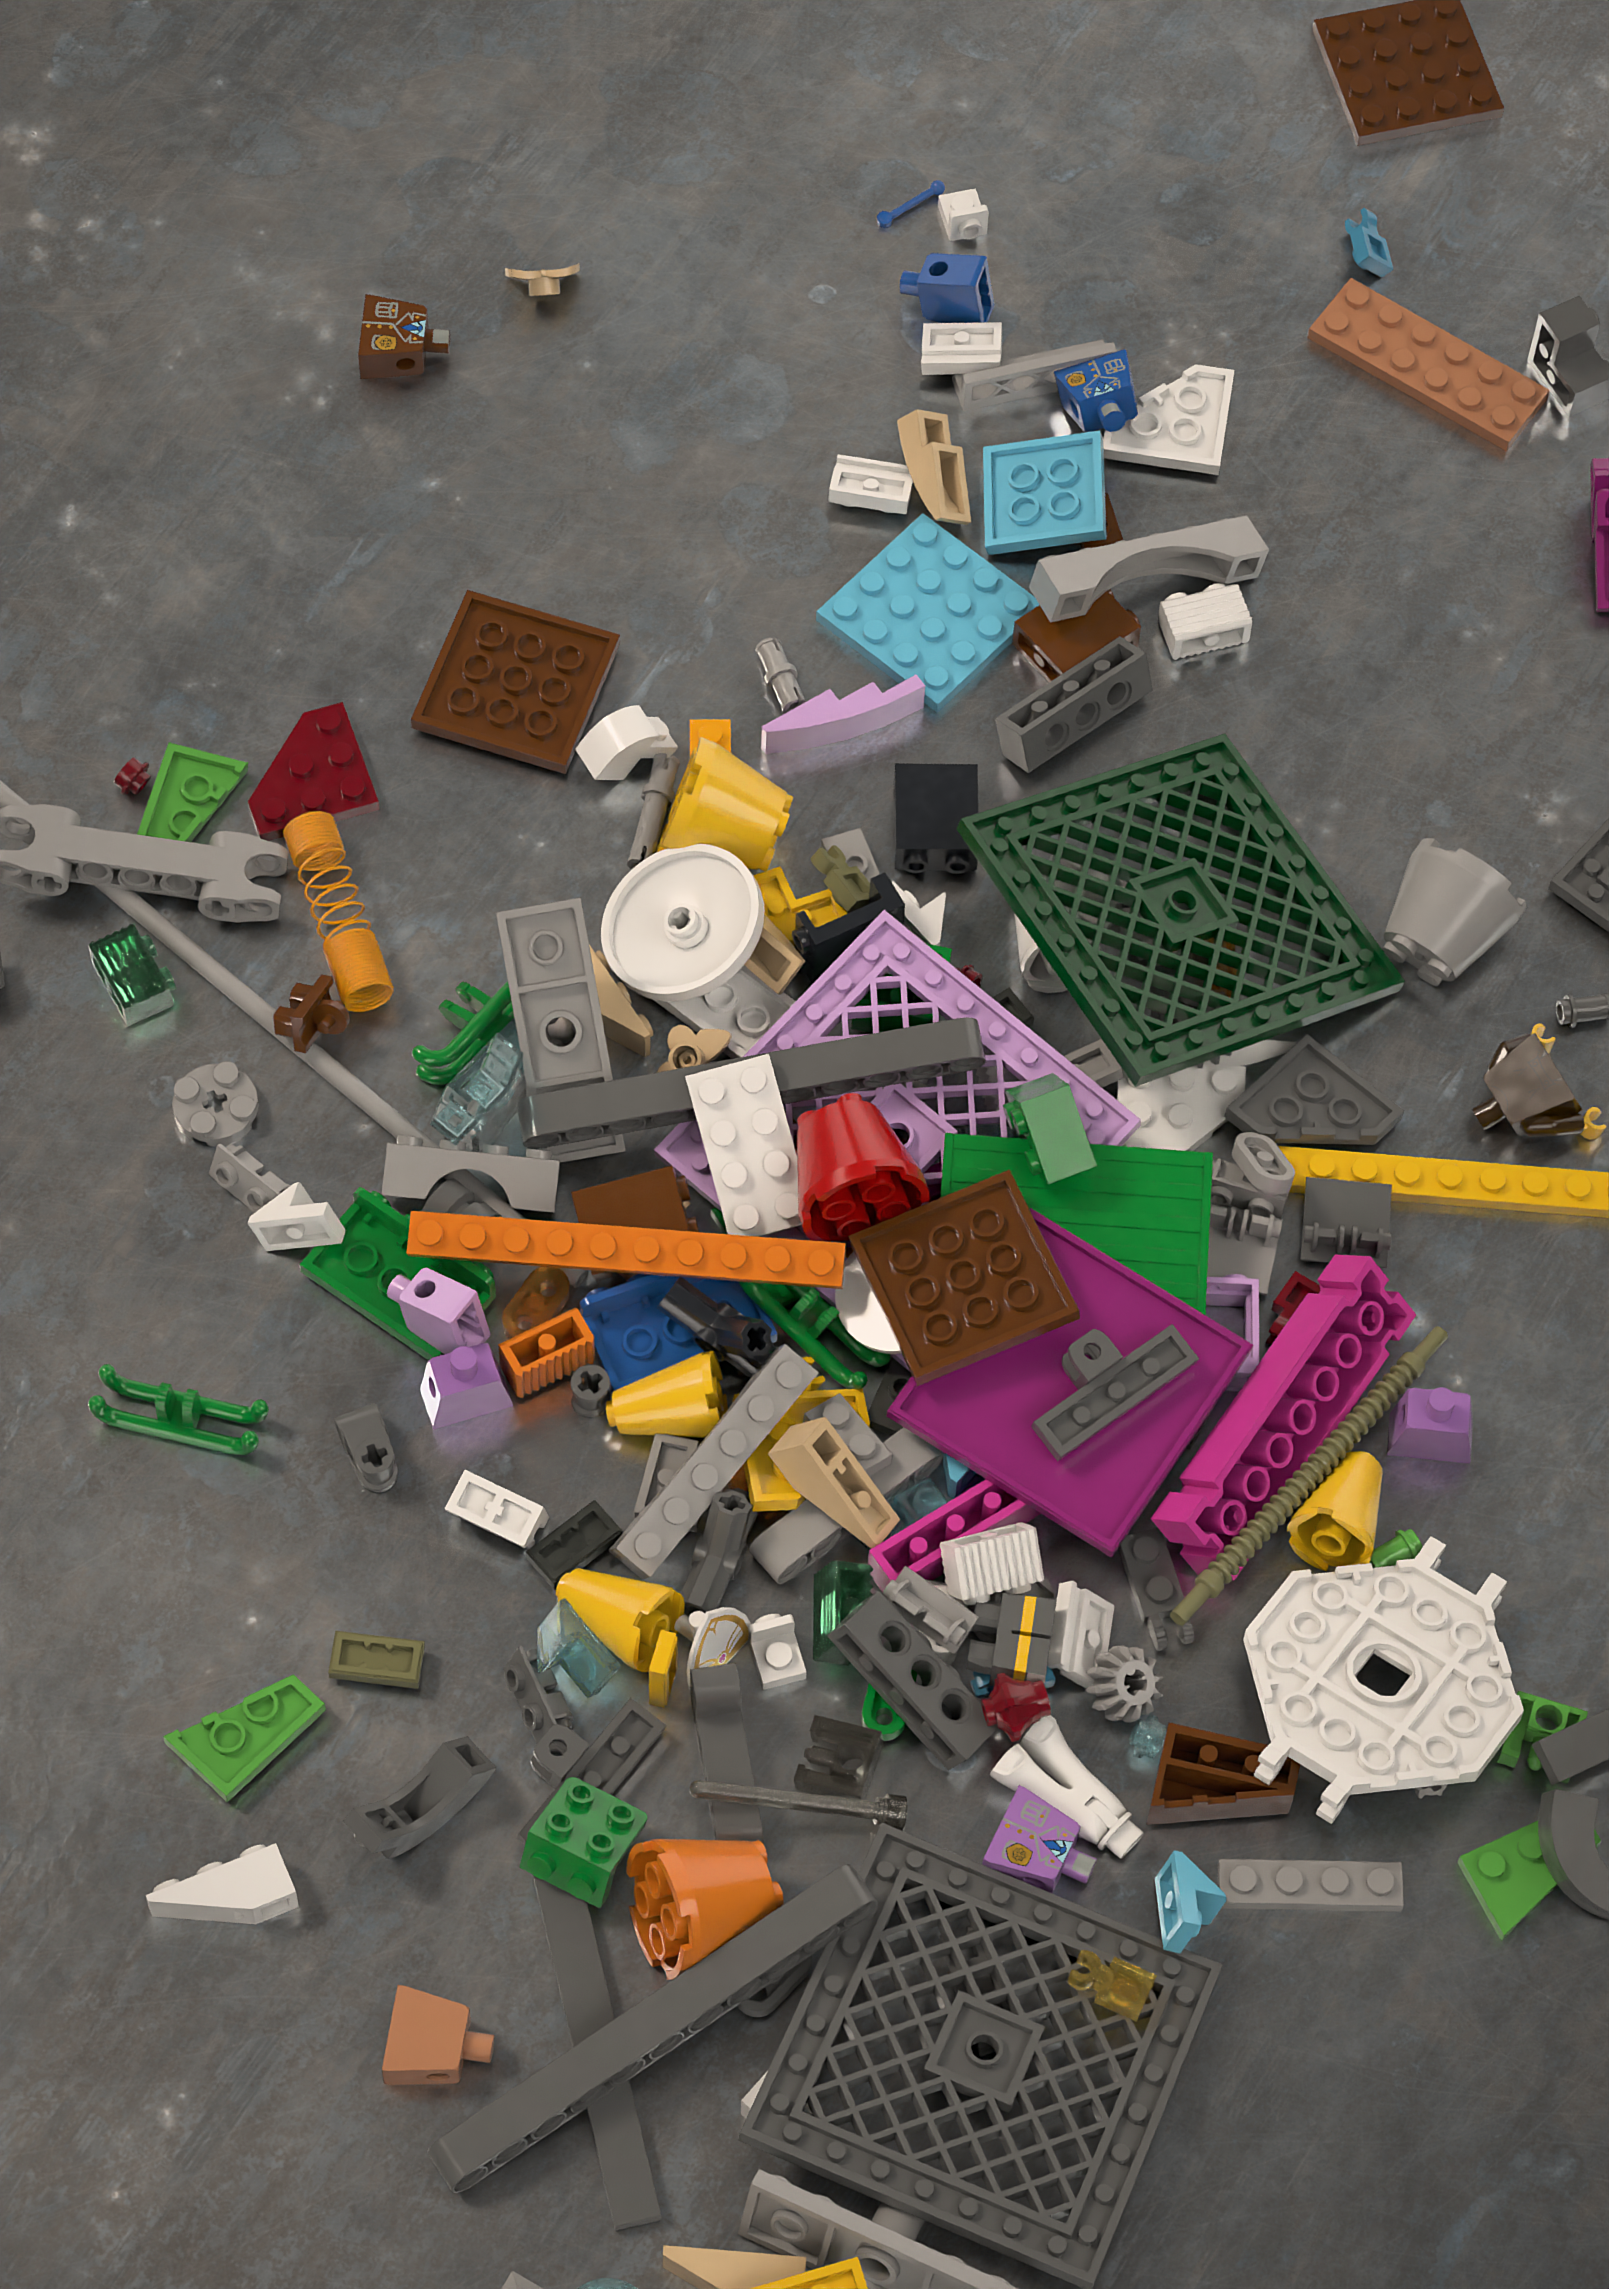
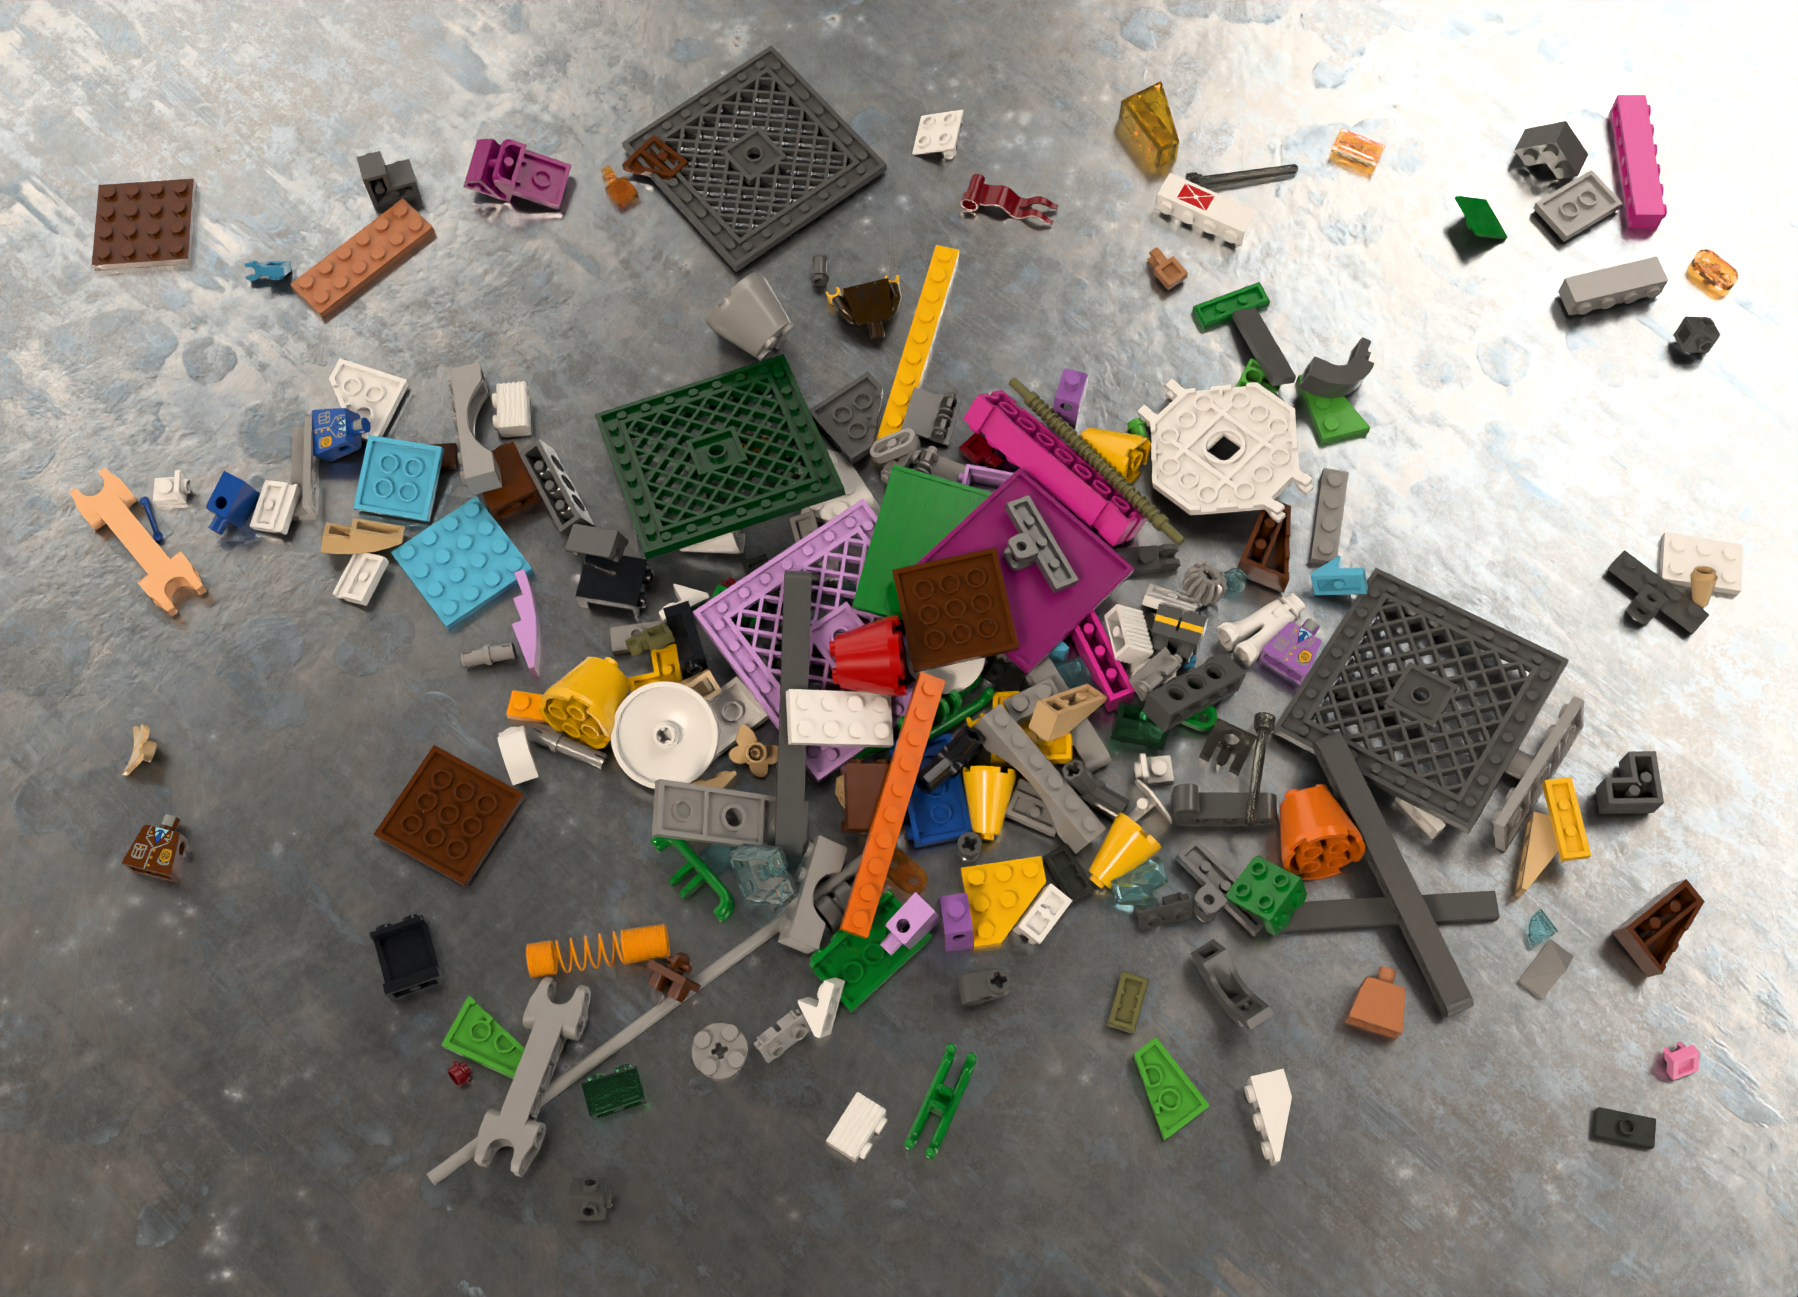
camera: 75 degrees left, 5 degrees up
dark red plate [248,702,380,841] -> none
orange brick [498,1307,595,1398] -> none
yellow tile [649,1630,678,1708] -> none
dark red rock [981,1673,1051,1742] -> none
brick [1003,1073,1097,1184] -> none
clear yellow plate [1067,1950,1157,2022] -> none
none -> light nougat piece [69,467,207,617]
none -> black panel [369,914,445,1001]
none -> dark grey hinge [565,523,629,562]
none -> white brick [826,1092,888,1163]
none -> yellow plate [961,856,1046,950]

